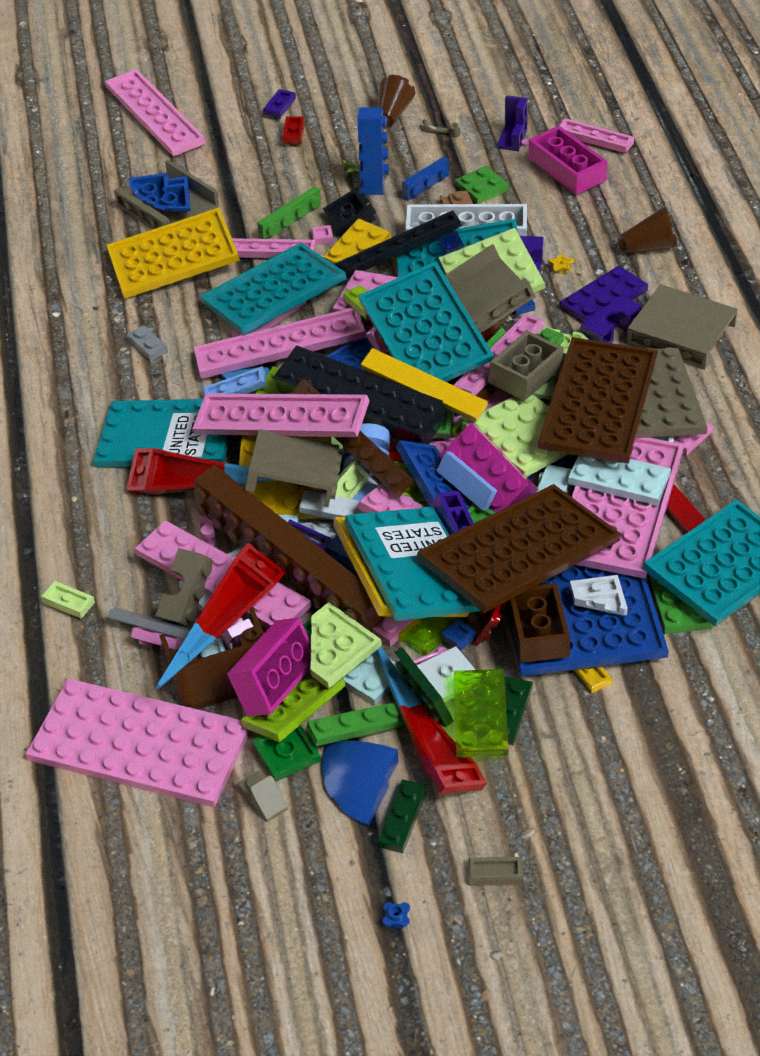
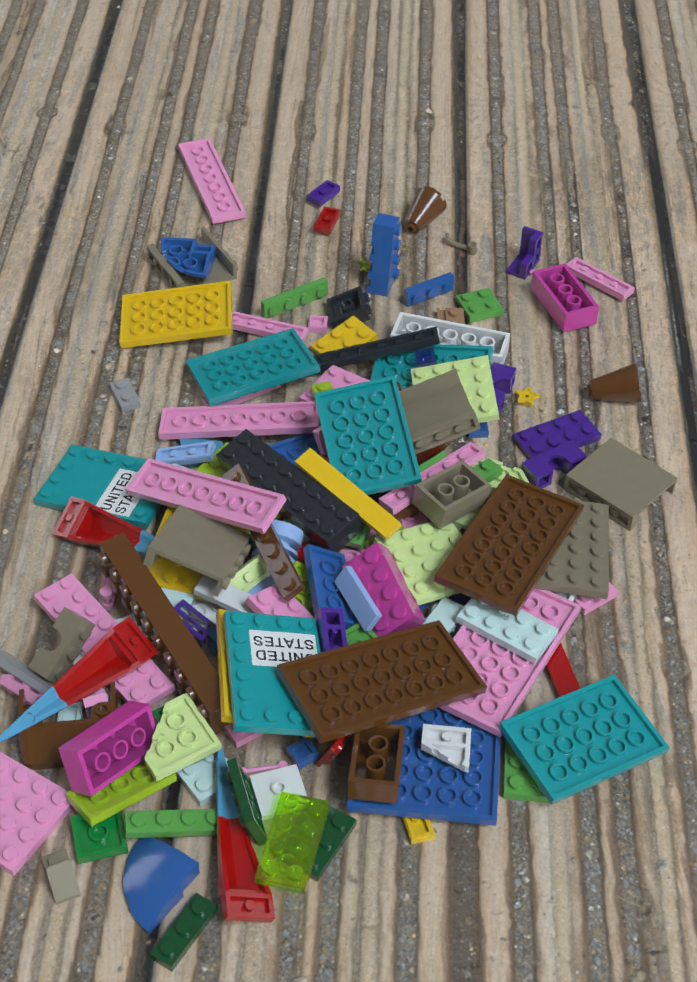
camera: 10 degrees right, 0 degrees up
clear neon green plate [398,617,454,656] -> none

